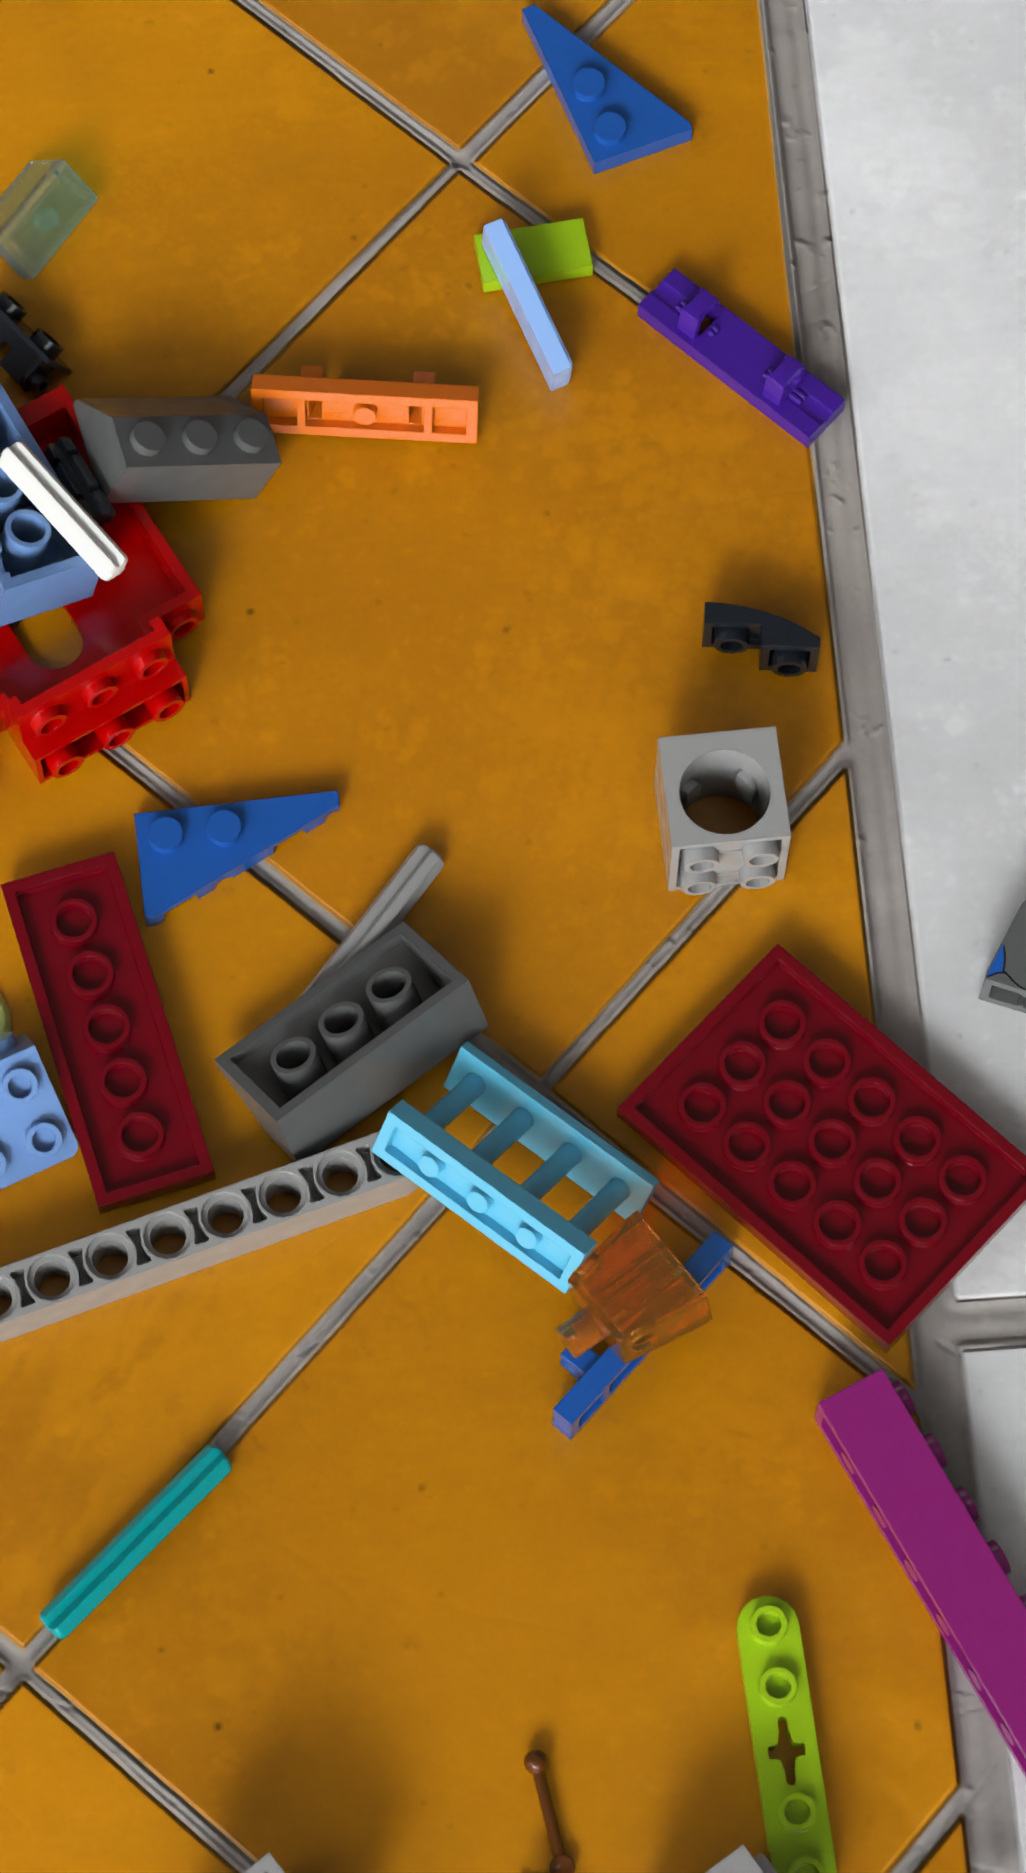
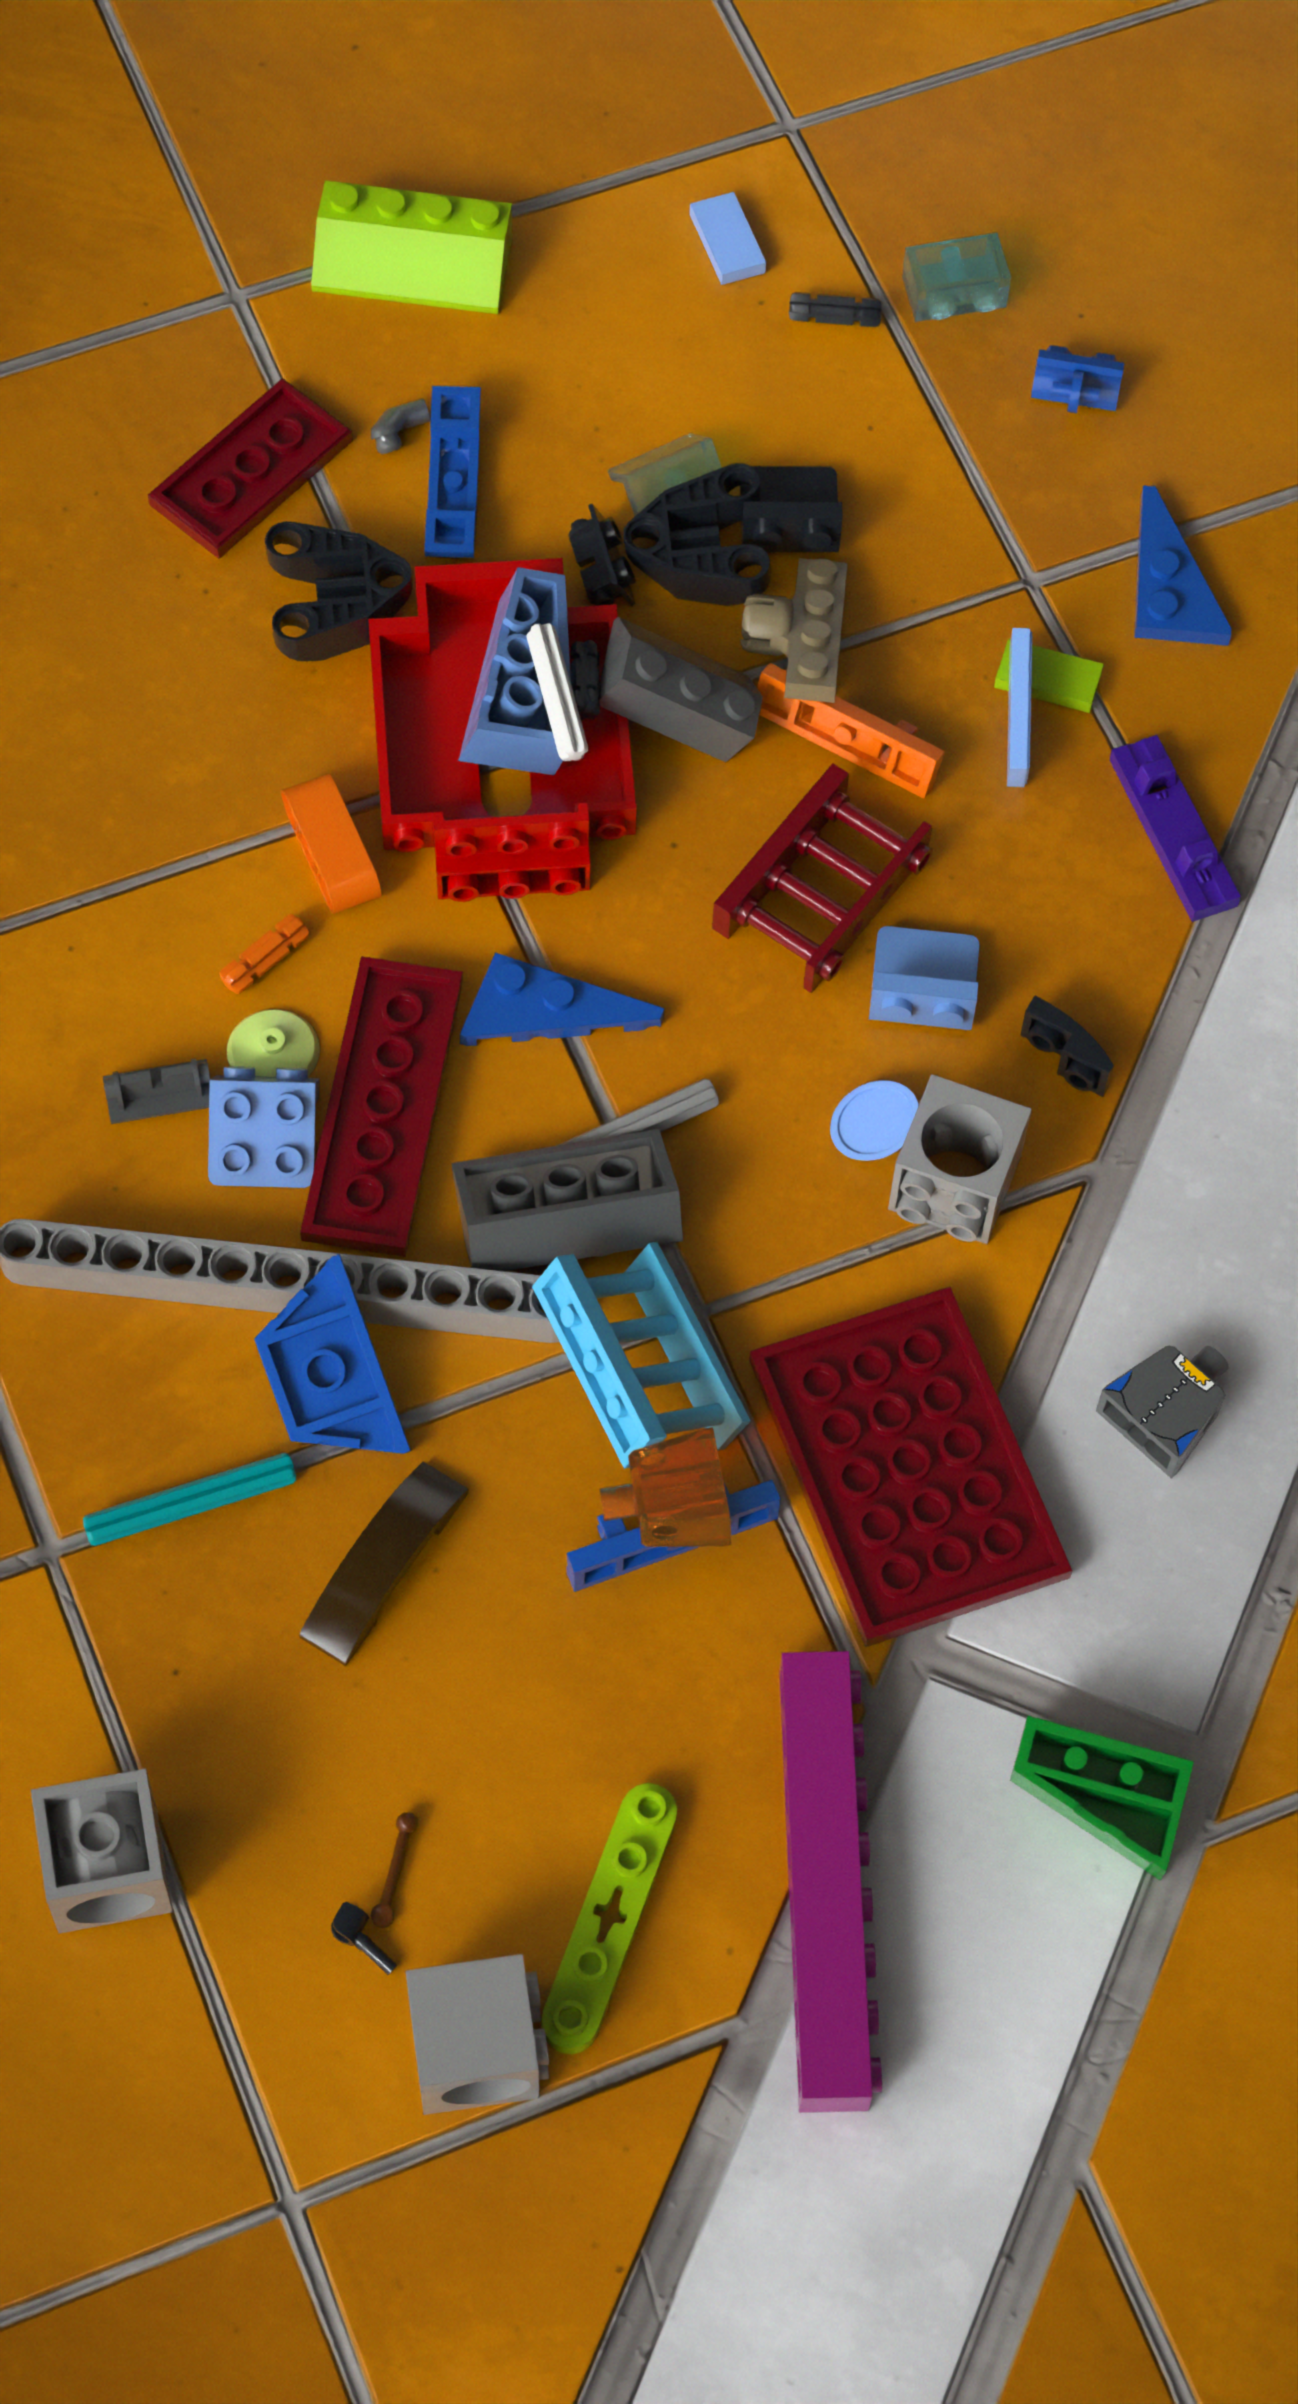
camera: 25 degrees right, 5 degrees down
none -> blue wing [254,1254,411,1454]
none -> dark brown slope [299,1462,469,1666]
none -> black connector [623,463,771,606]
none -> dark red fence [712,763,933,993]
none -> black bracket [740,466,843,552]
none -> dark tan plate [740,558,848,703]
none -> light blue piece [830,1080,919,1161]
none -> medium blue bracket [869,926,979,1030]

